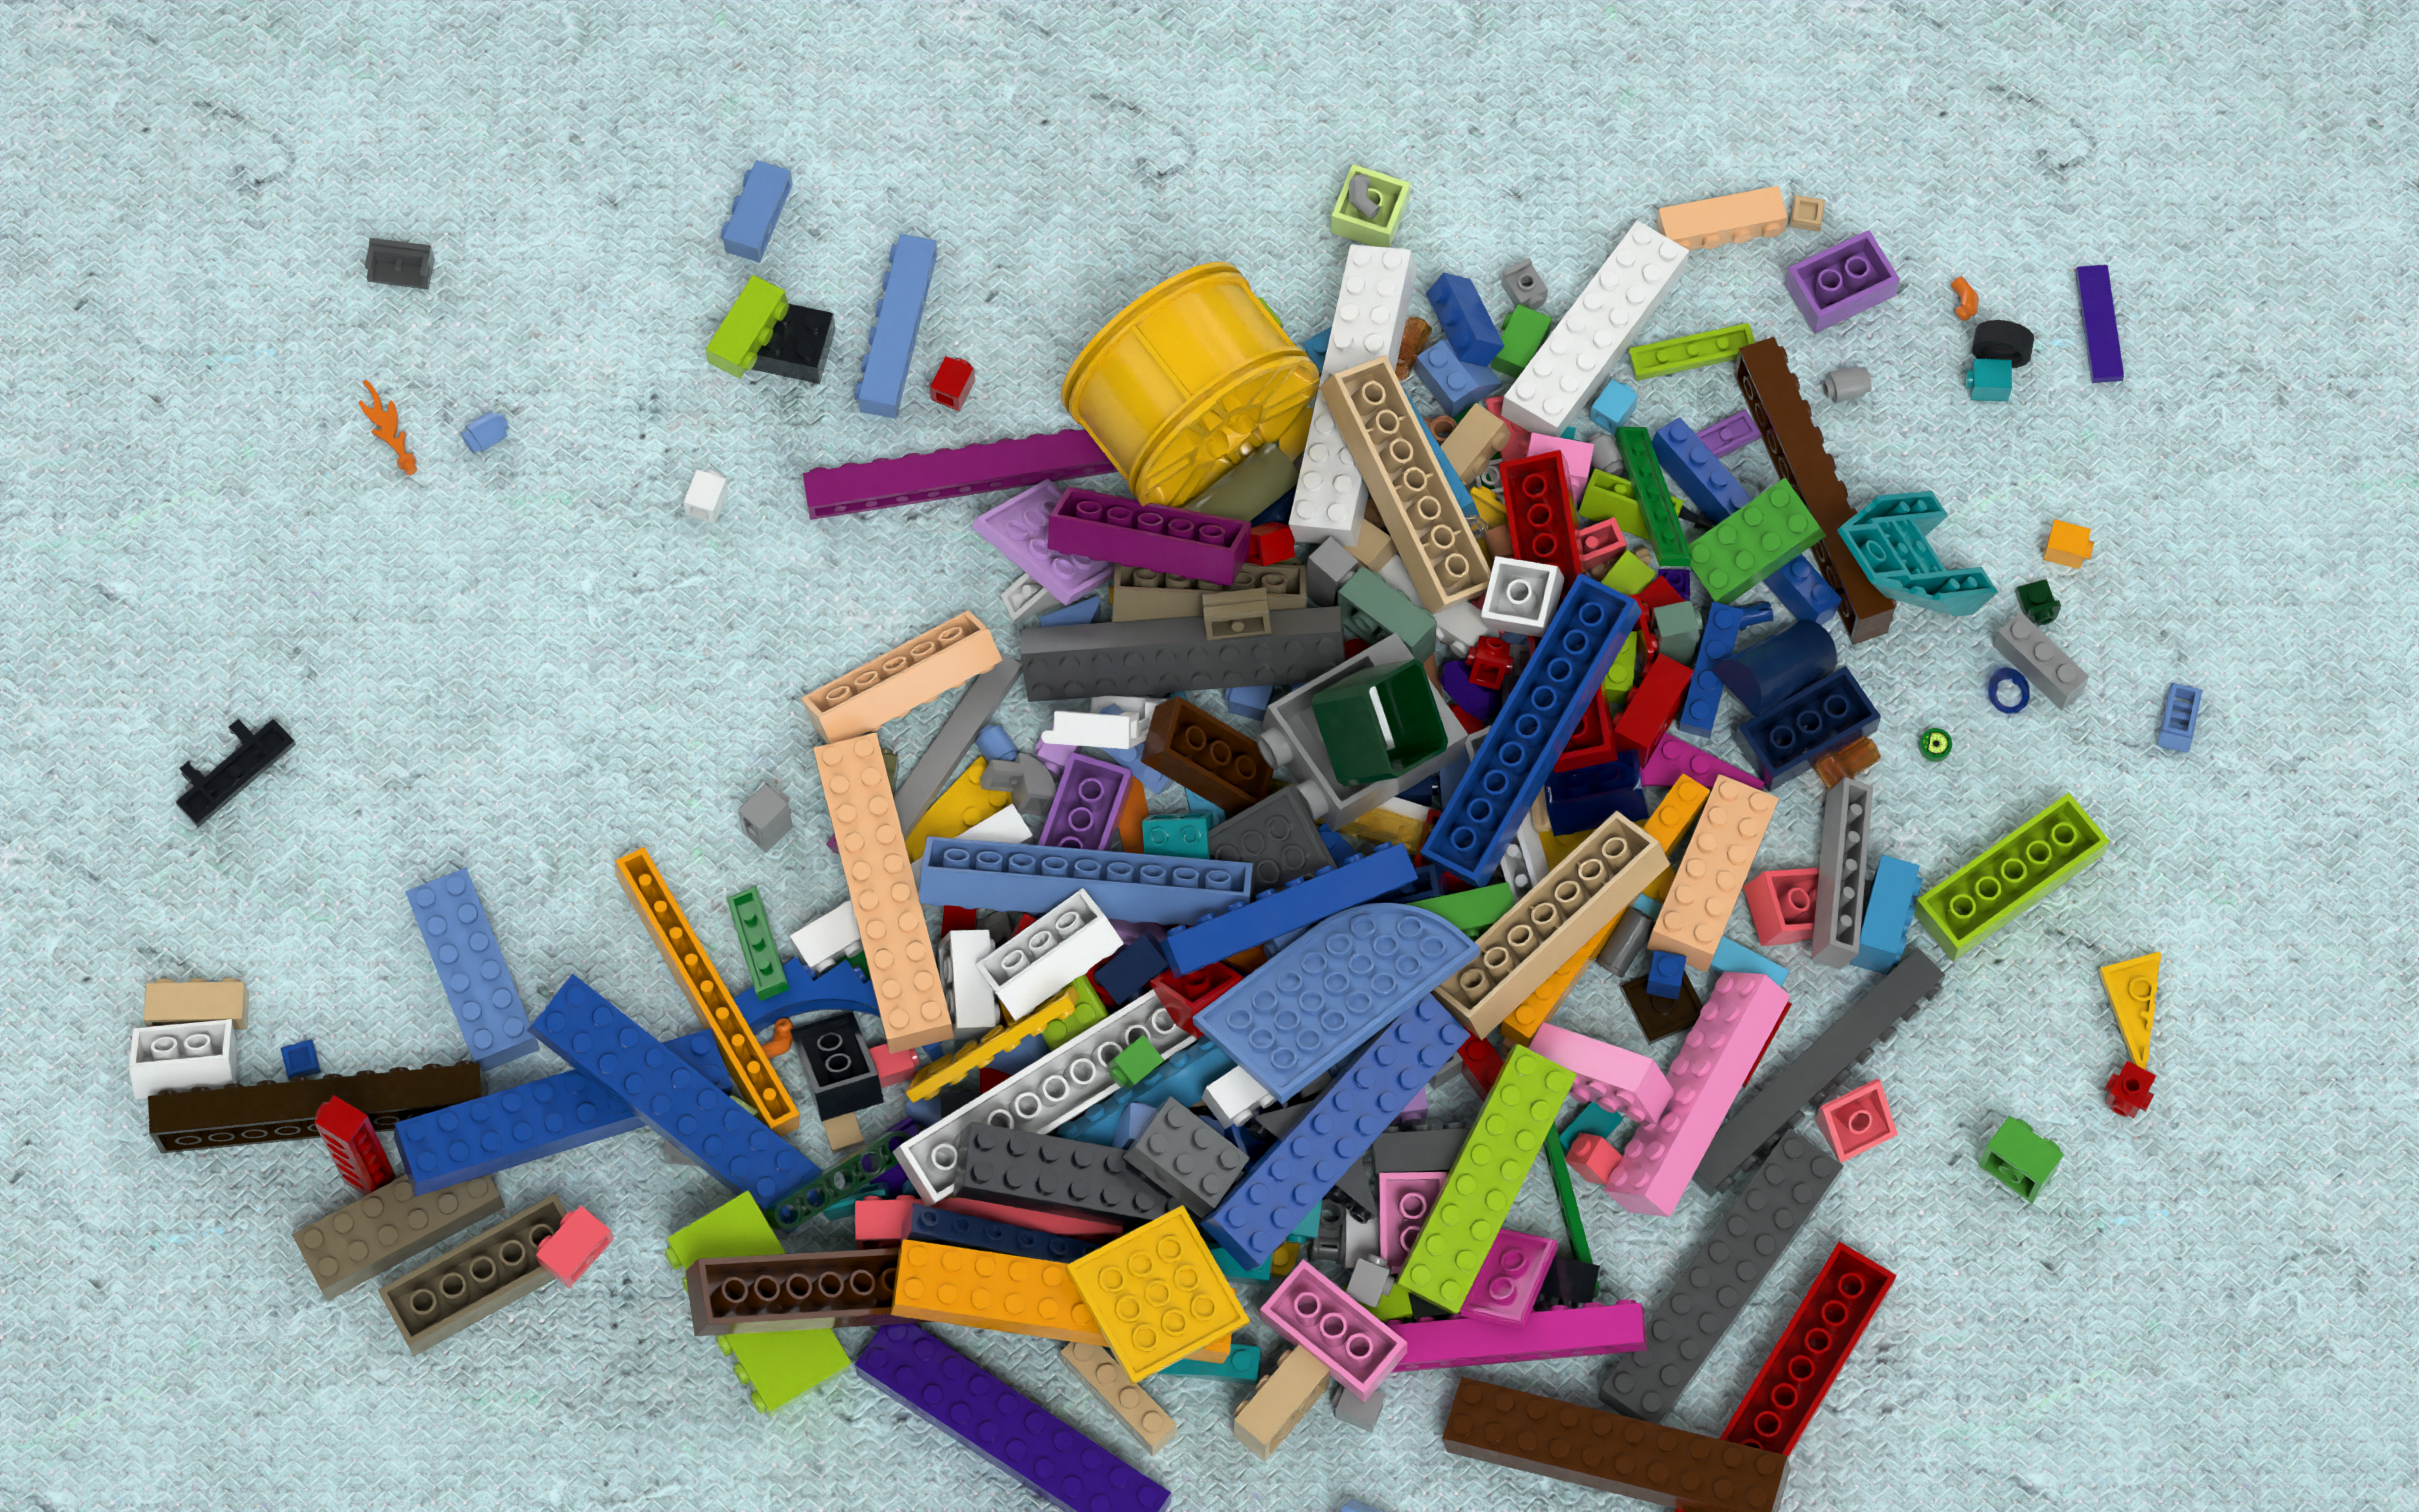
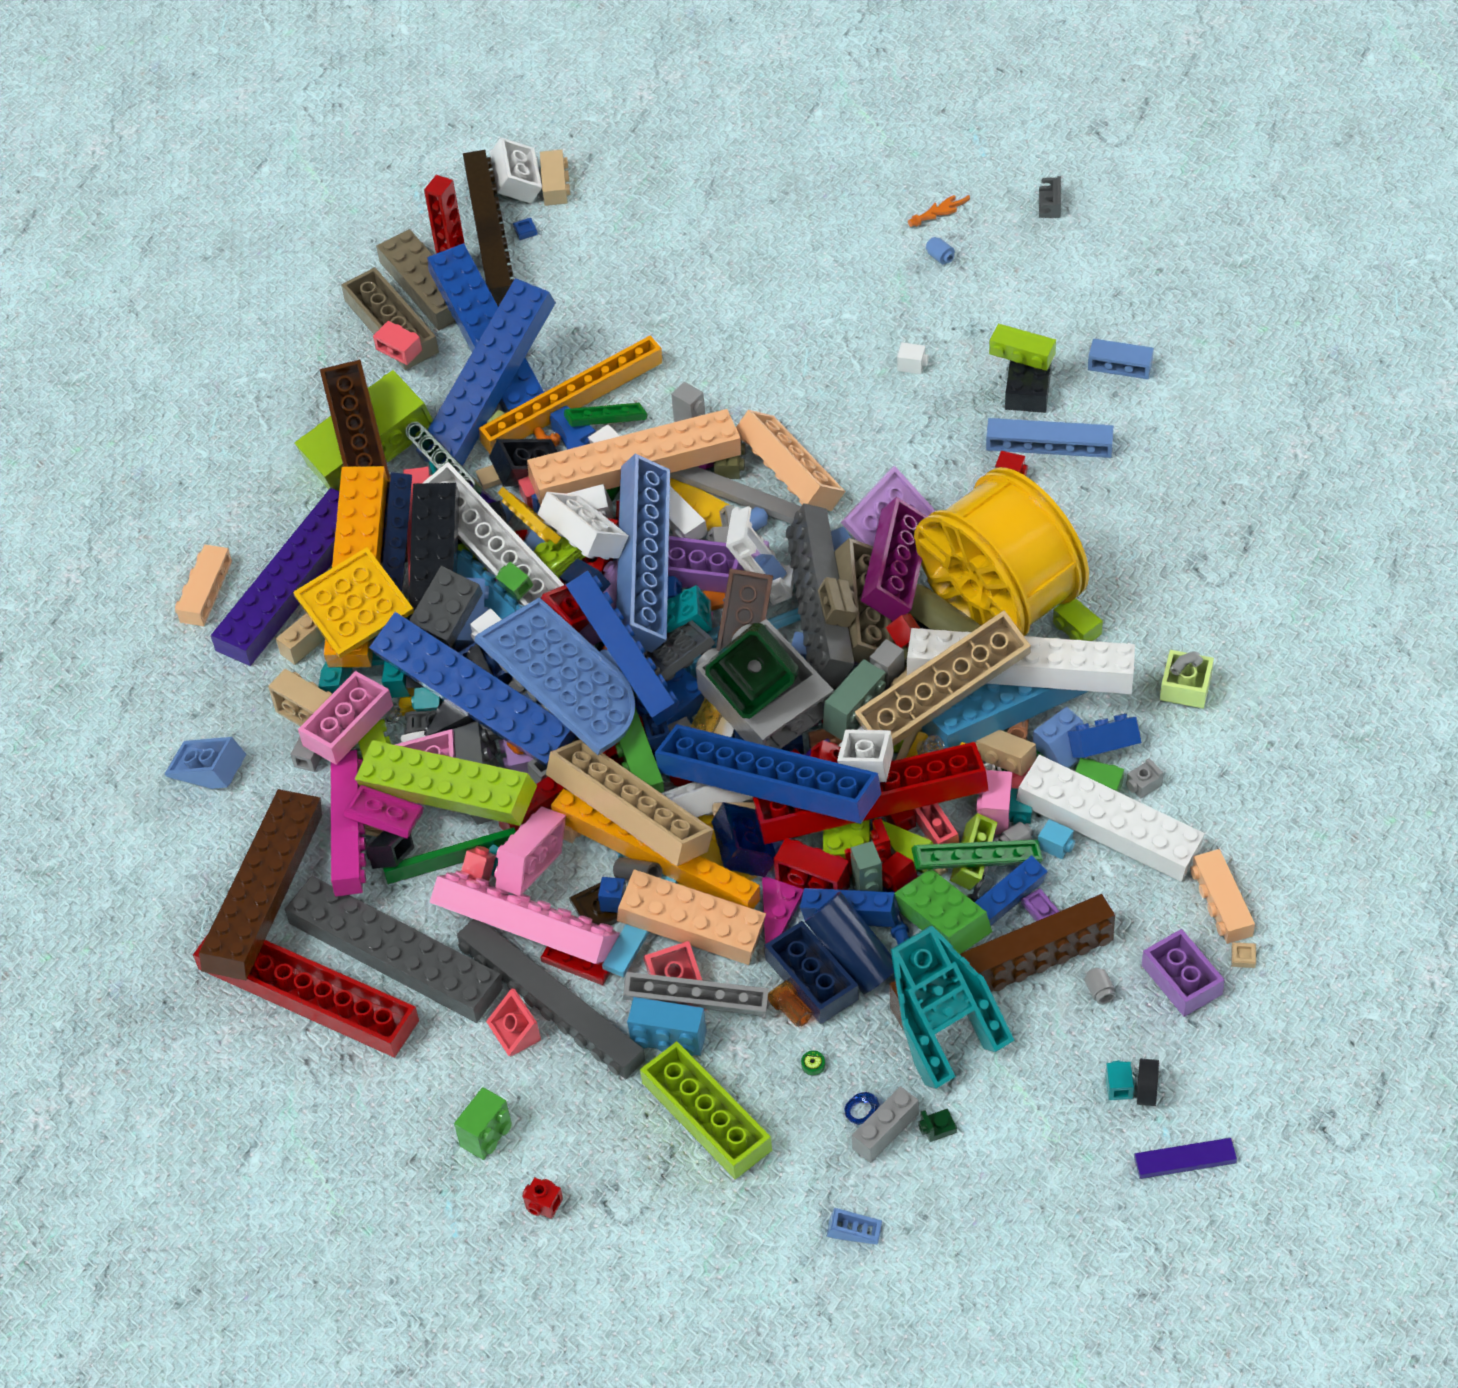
camera: 90 degrees right, 15 degrees down
black hinge [175,719,296,828] -> none
medium blue brick [405,868,540,1072] -> none
magenta brick [803,429,1119,520] -> none
light grey brick [1346,1253,1395,1308] -> none
clear orange piece [1395,316,1432,381] -> none
lime plate [1628,323,1755,381] -> none
orange arm [1951,276,1979,321] -> none
light orange brick [2043,519,2094,569] -> none
yellow wing [2099,951,2161,1070] -> none

